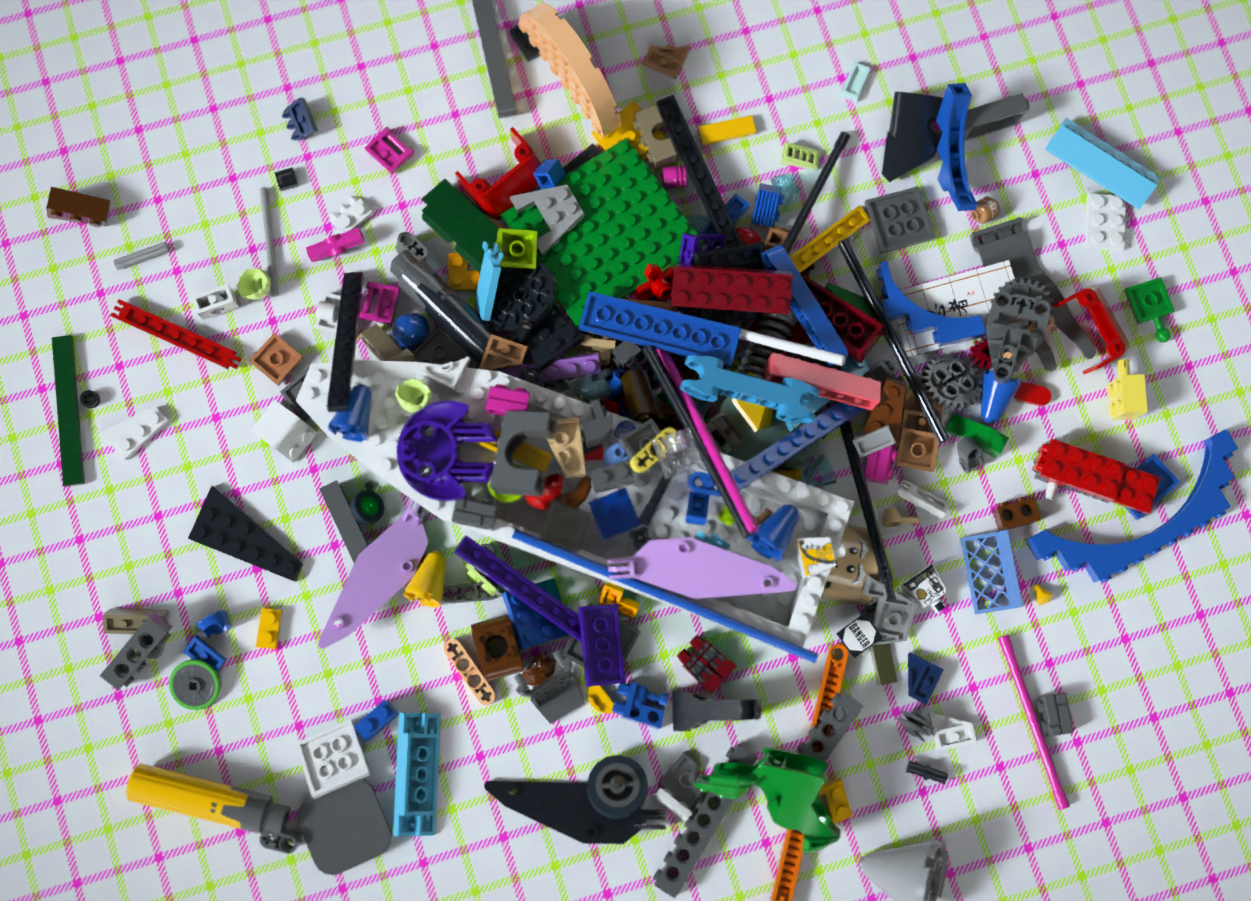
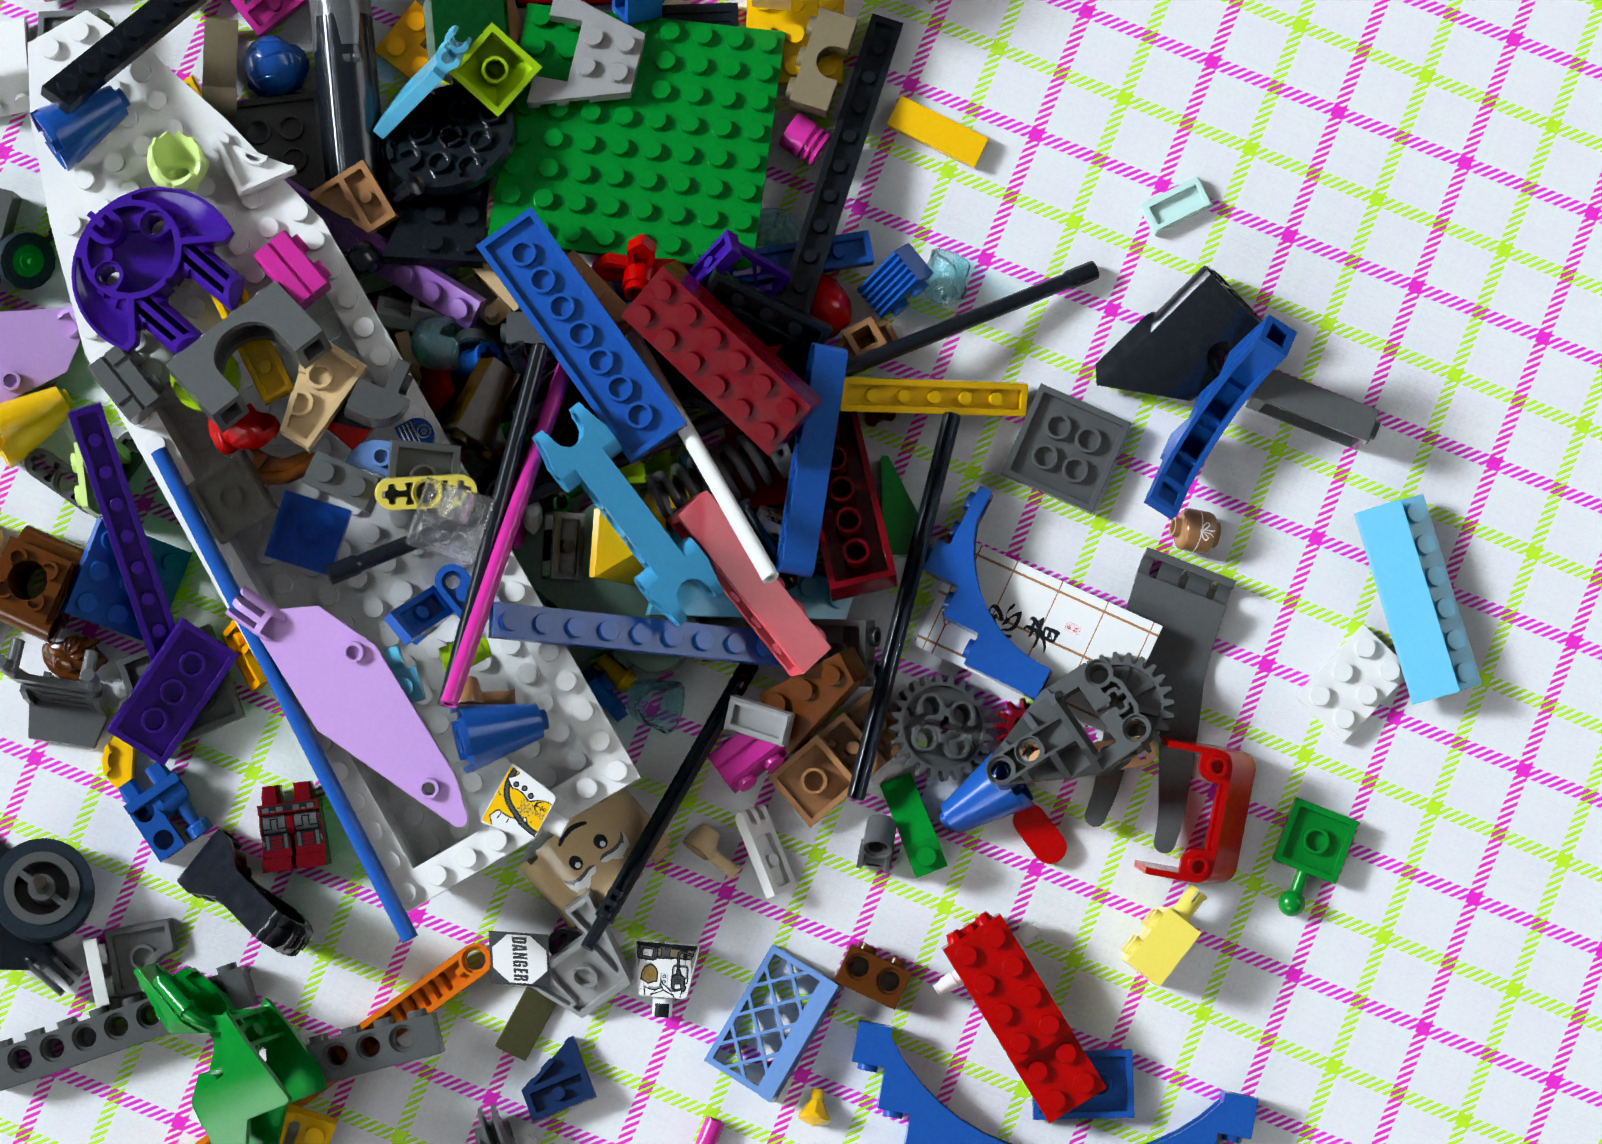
camera: 45 degrees right, 5 degrees up
black plate [629,526,652,549] -> none
yellowish green slope [780,142,820,170] -> none

